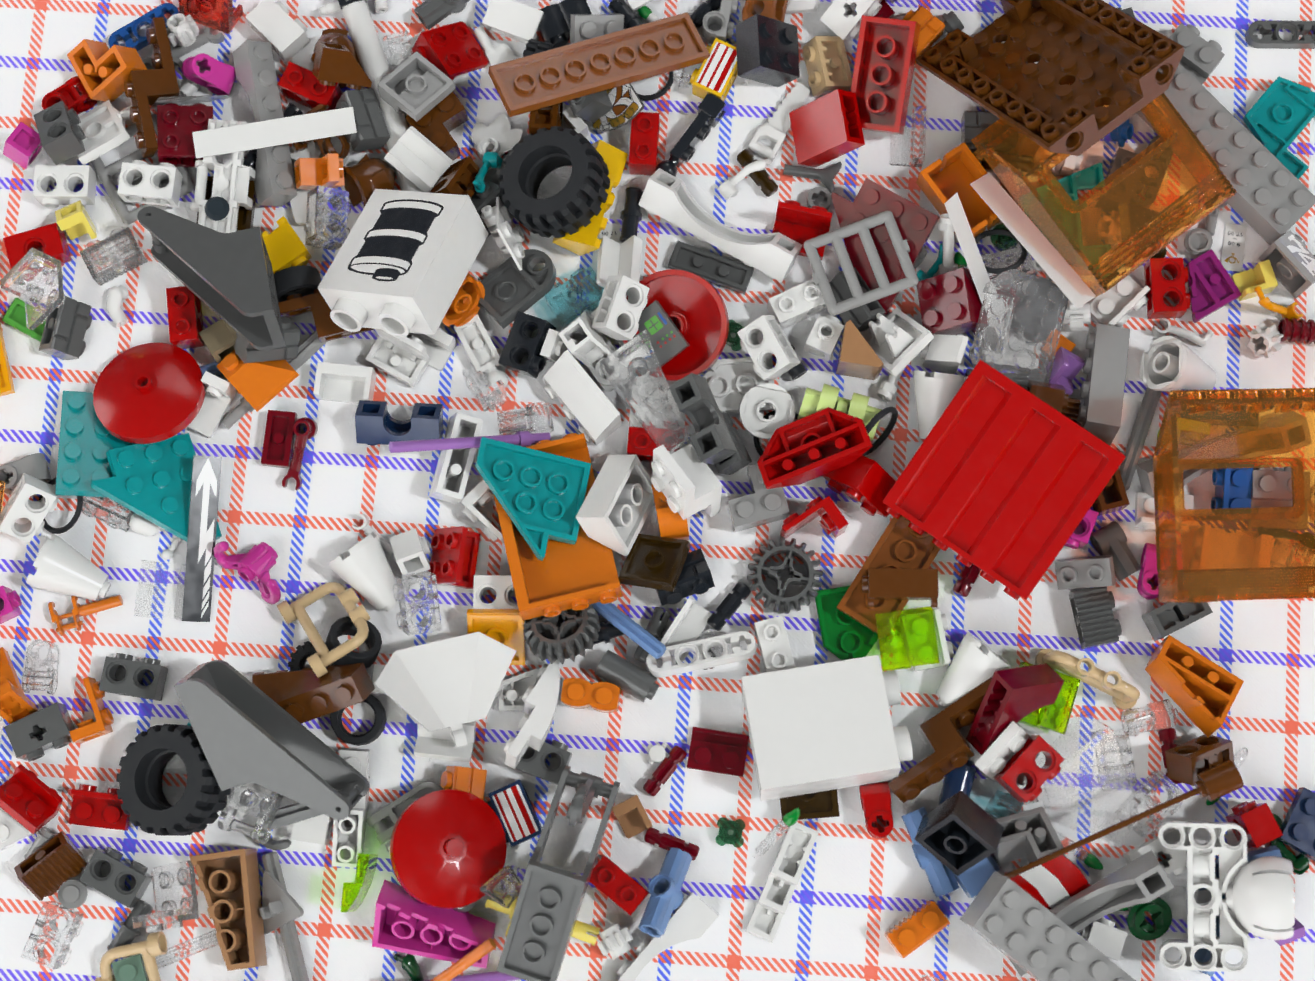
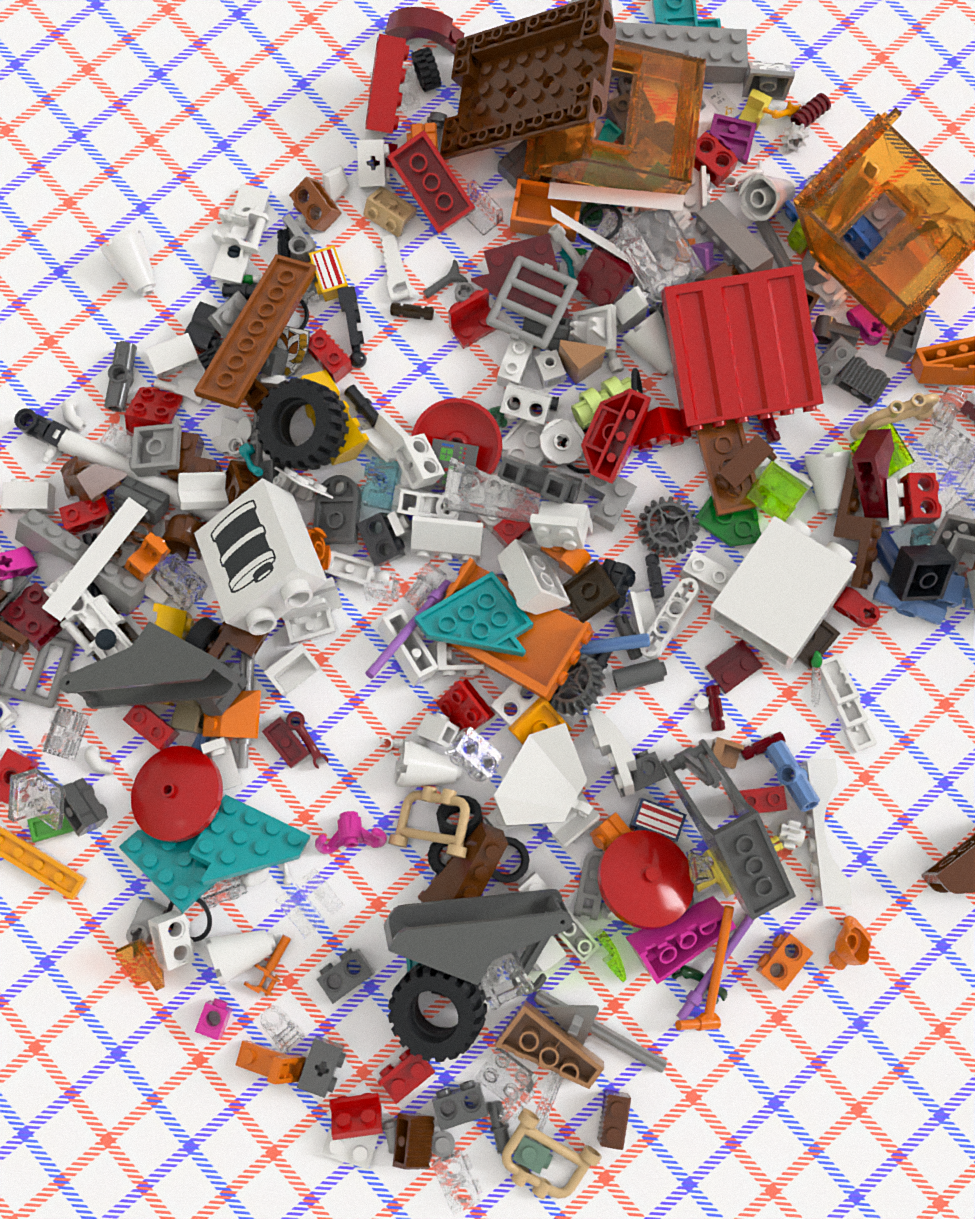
camera: 50 degrees left, 0 degrees up
light yellow panel [55,200,97,240] -> none
orange bracket [69,677,114,744] -> none
white brick [117,160,183,207] -> none
sticker [182,455,222,622] -> none
dark blue arch [355,400,444,446] -> none
white piece [498,668,539,711] -> none
orange brick [560,678,621,713] -> none
white arch [638,168,802,282] -> none
dark grey tile [668,240,754,295] -> none
clear green plate [715,817,745,848] -> none
white piece [718,159,772,200] -> none
black brick [735,14,800,87] -> none
red bracket [780,496,849,539] -> none
red brick [789,89,865,167] -> none
orange brick [885,901,950,959] -> none
light grey plate [1184,228,1213,255] -> none

